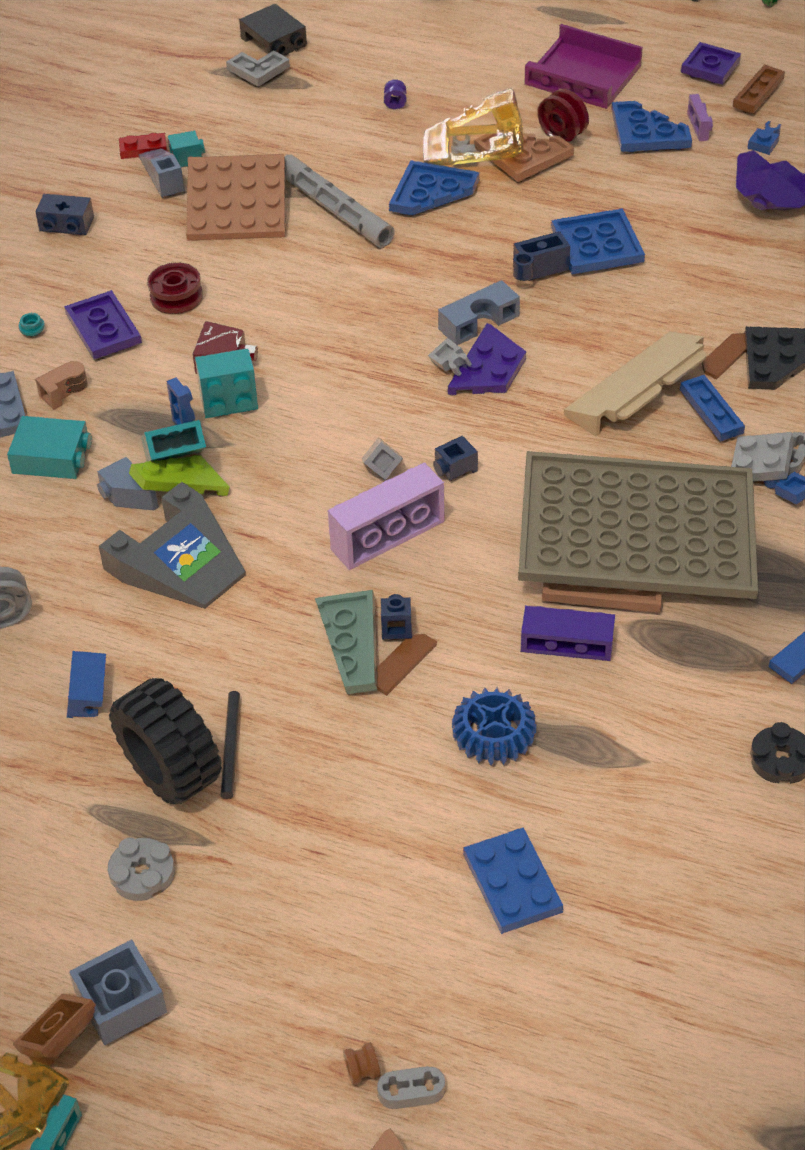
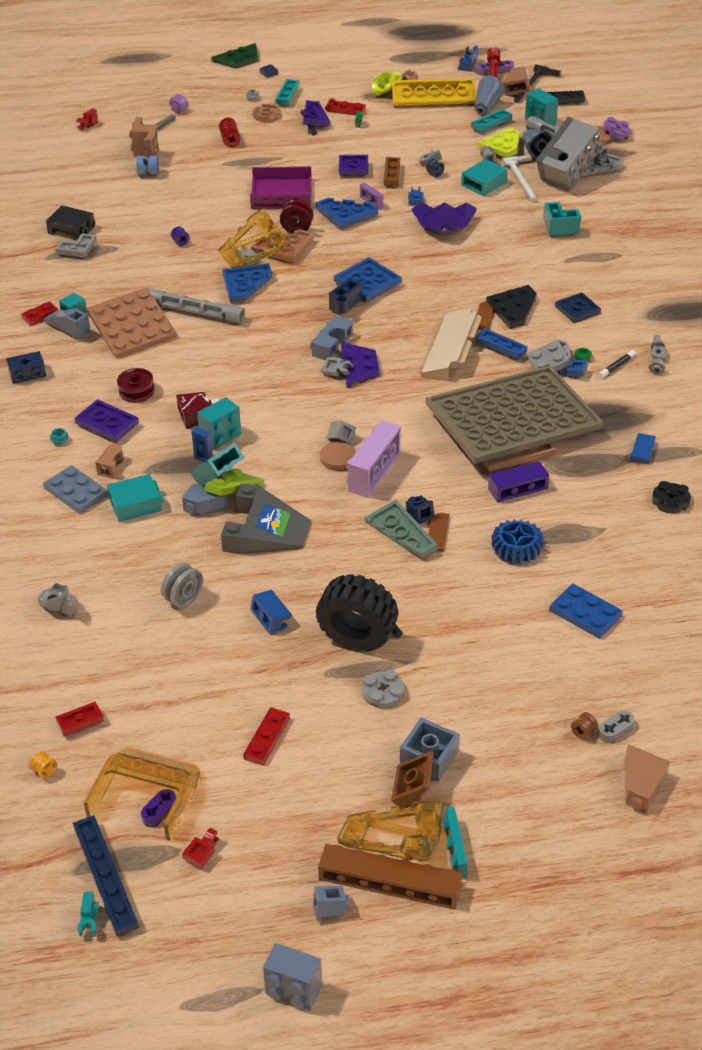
camera: 30 degrees left, 5 degrees down
dark blue brick [433,435,478,480] -> none
none -> nougat tile [320,442,356,470]

